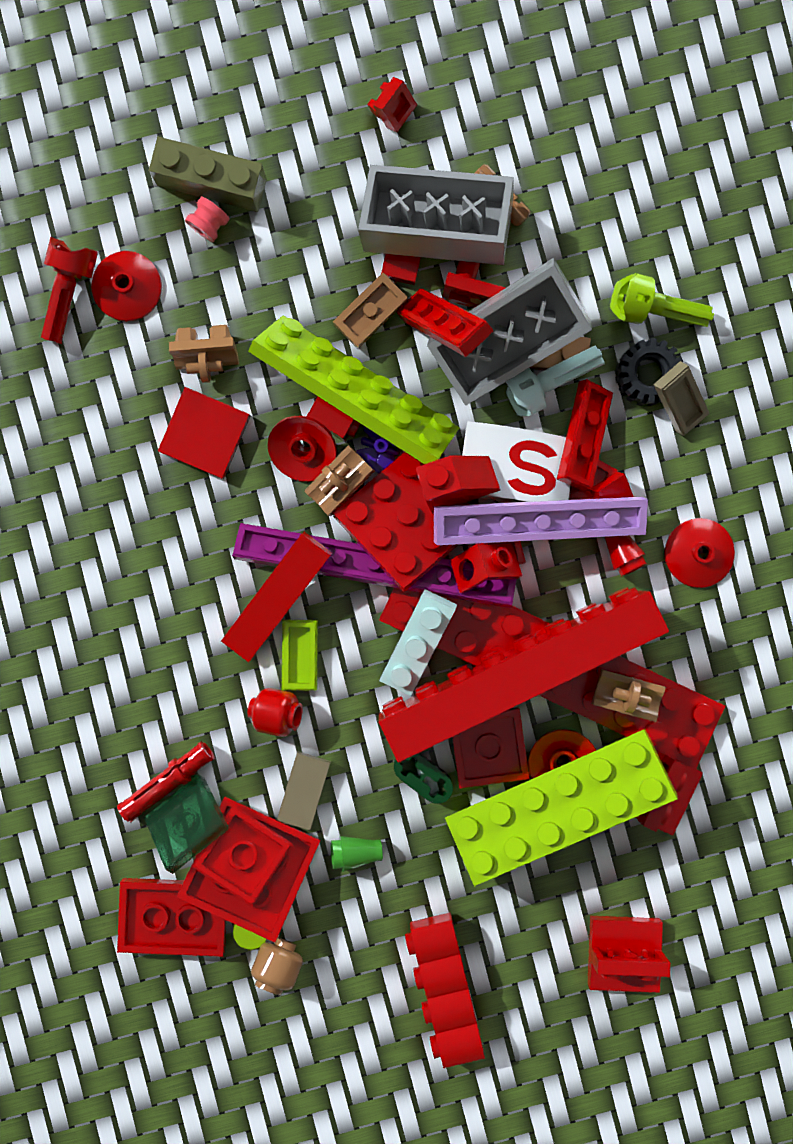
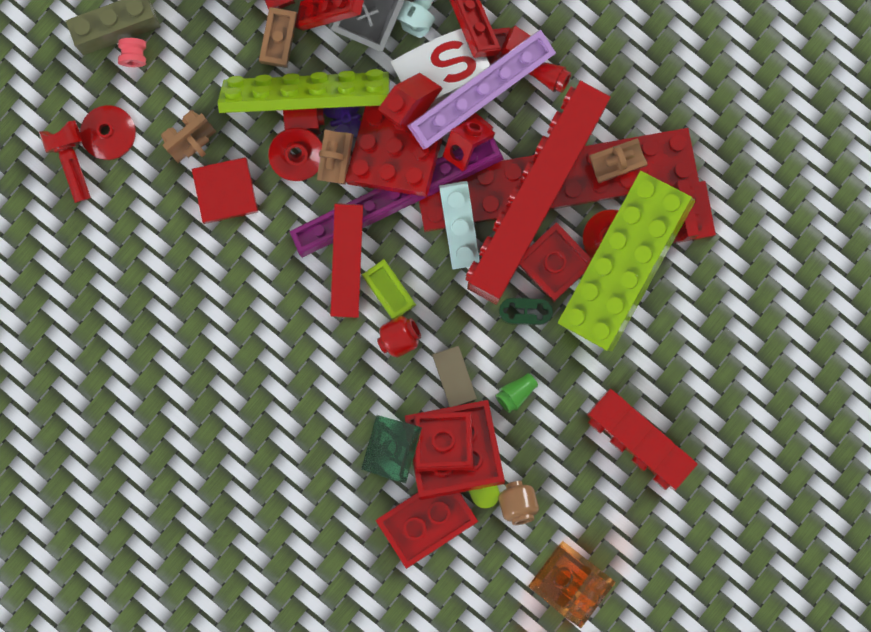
camera: 30 degrees left, 5 degrees down
red pin [117,741,215,823] -> none
red bracket [588,915,671,993] -> none
red dish [664,518,735,588] -> none
none -> clear orange slope [528,541,616,628]

